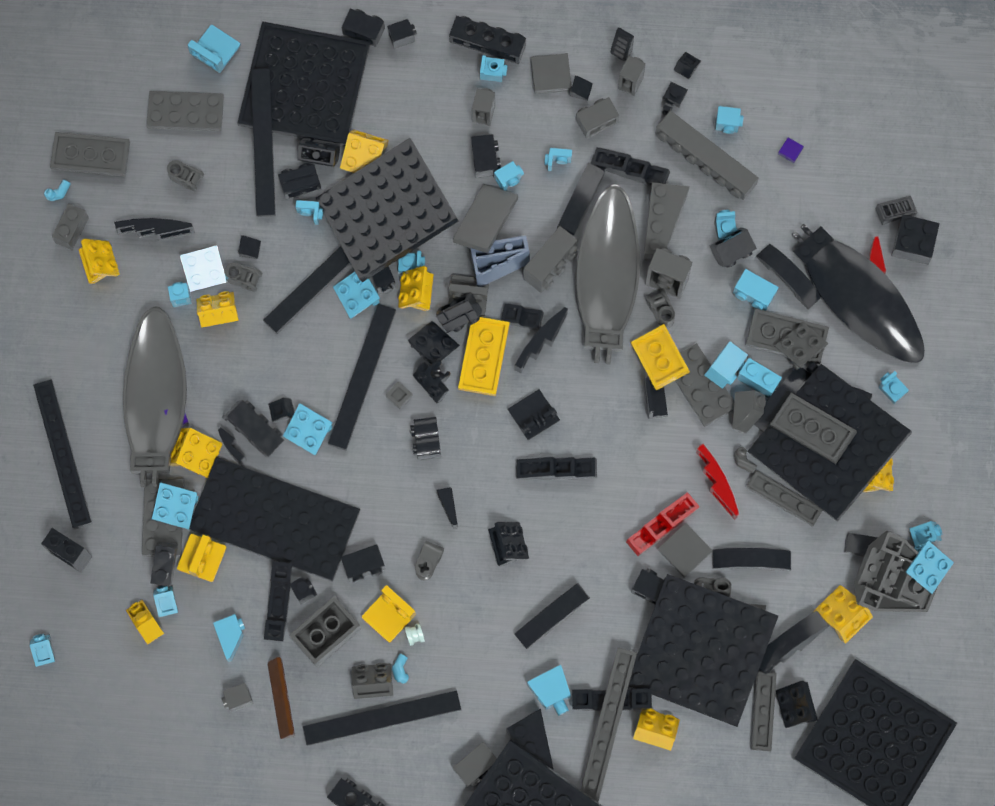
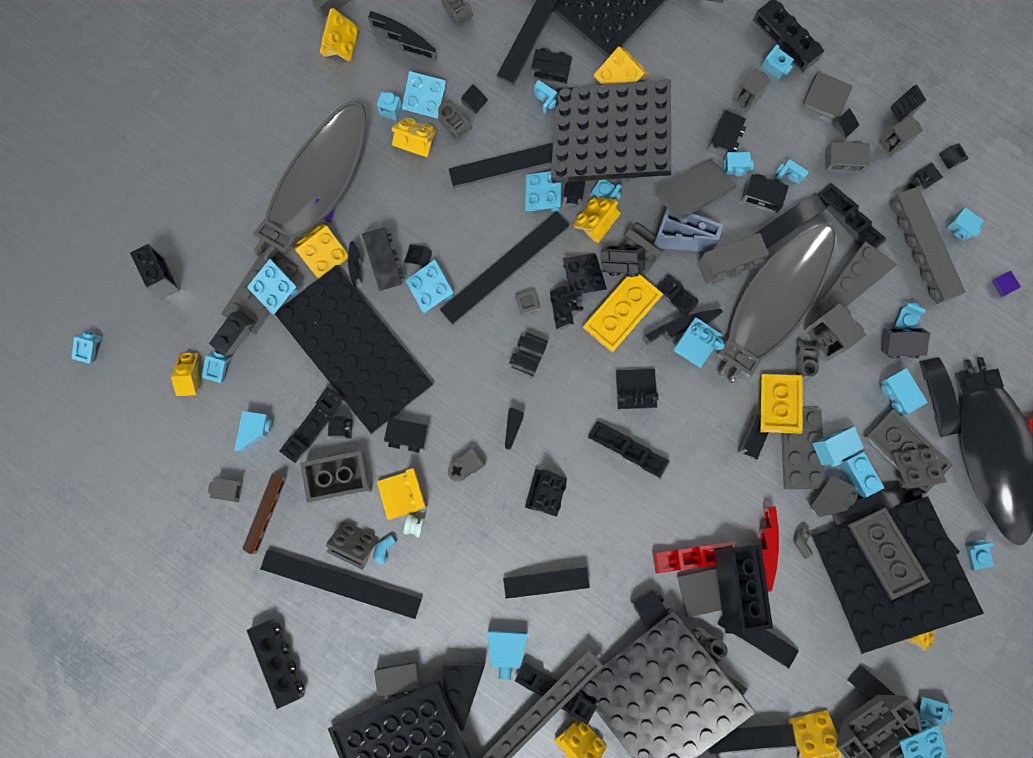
camera: 25 degrees right, 5 degrees up
black plate [33,379,92,529] -> none
yellow bracket [177,534,227,582] -> none
black brick [297,137,340,167] -> none
dark grey tile [746,470,822,527] -> none
none -> medium azure hinge [673,317,725,368]
none -> black slope [714,545,773,634]
none -> black brick [742,174,789,213]

